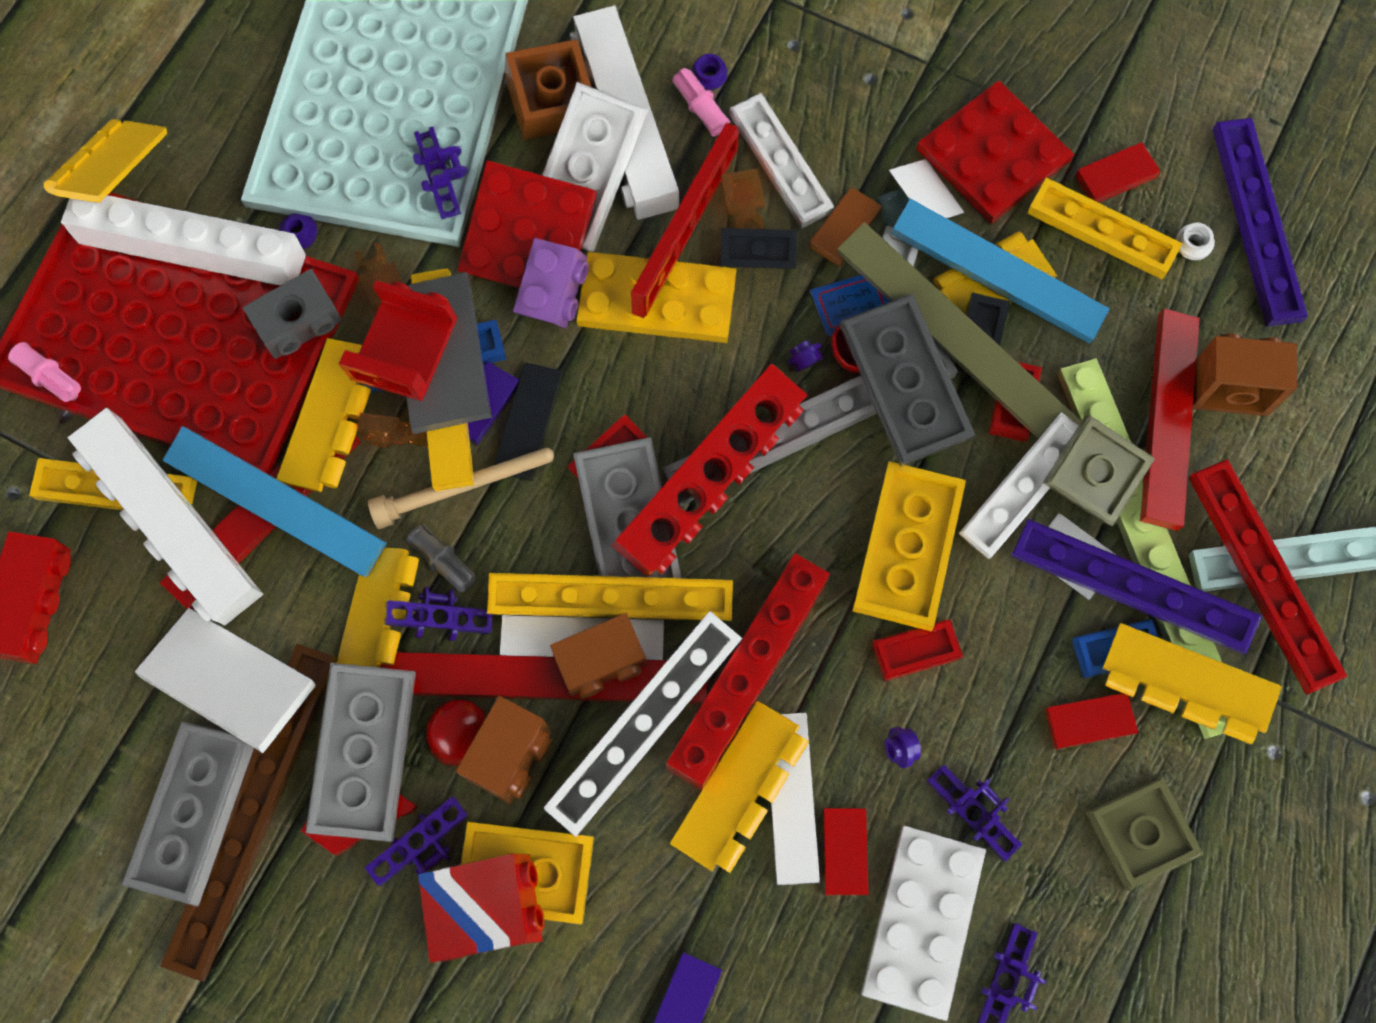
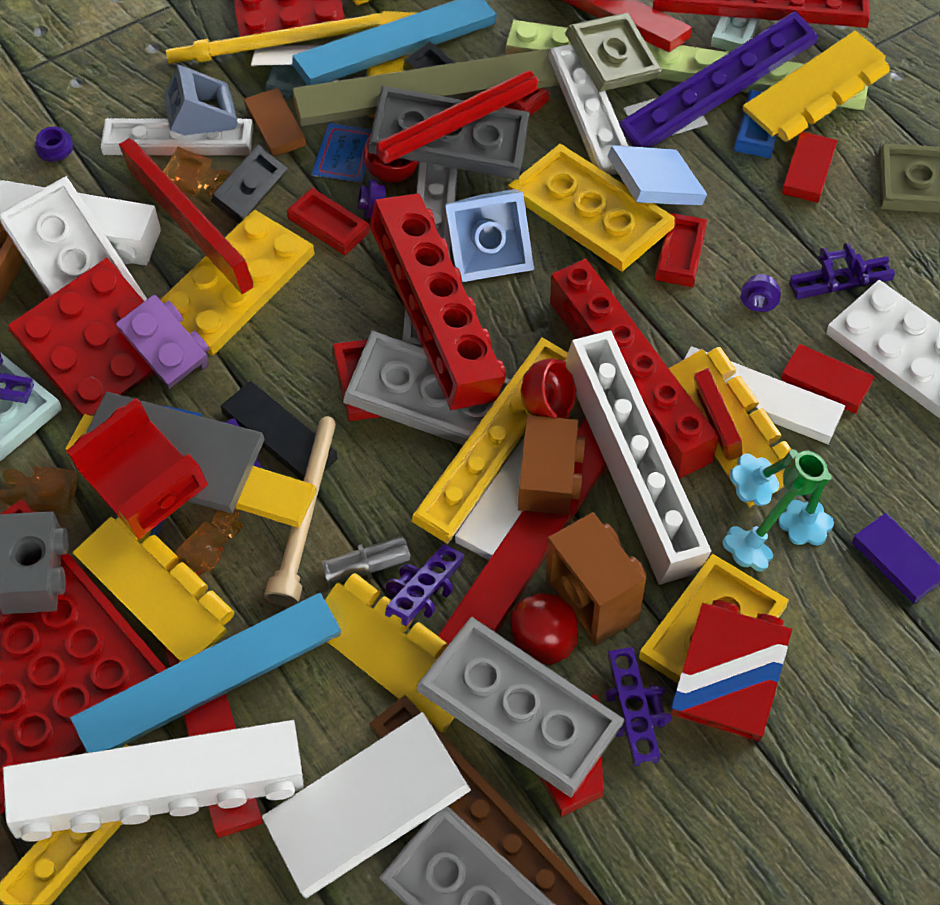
camera: 60 degrees left, 15 degrees down
bright pink axle [673,68,730,136] -> none
none -> sand blue tile [164,64,238,135]
none -> yellow bar [166,14,380,64]
none -> red tile [287,188,370,256]
none -> red axle [375,70,539,163]
none -> light blue slope [445,189,534,282]
none -> red hair [520,358,577,419]
none -> light blue tile [607,145,707,206]
none -> red tile [694,368,743,461]
none -> medium azure plant [723,449,834,572]

